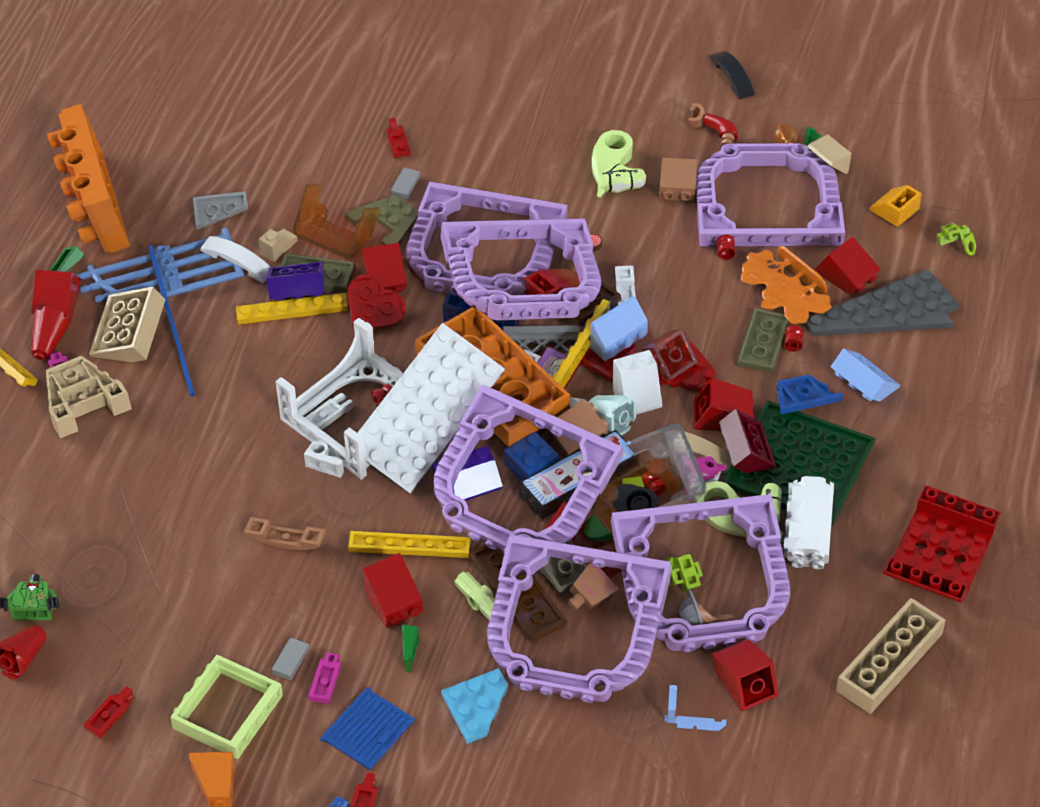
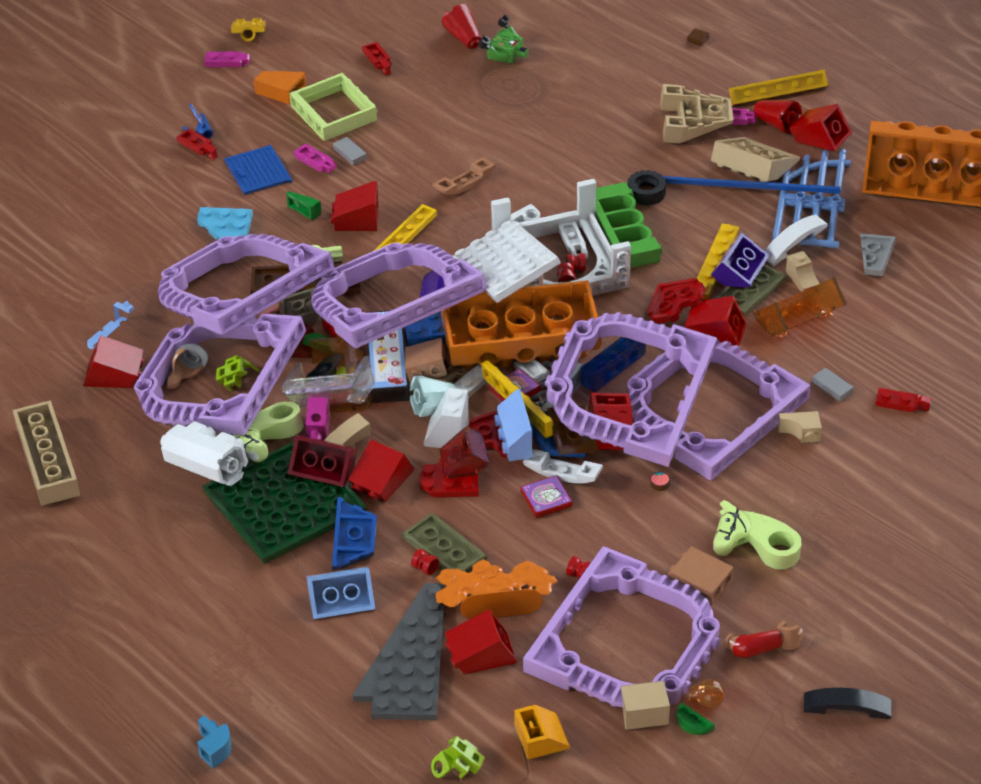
camera: 120 degrees right, 5 degrees down
green slope [50,246,85,272] -> none
olive wing [345,195,418,245] -> none
red slope [883,485,1001,603] -> none
none -> tile [520,475,573,518]
none -> red wheel [566,253,586,271]
none -> bright green fence [596,182,663,268]
none -> black tyre [627,170,666,206]
none -> tan arch [778,411,822,443]

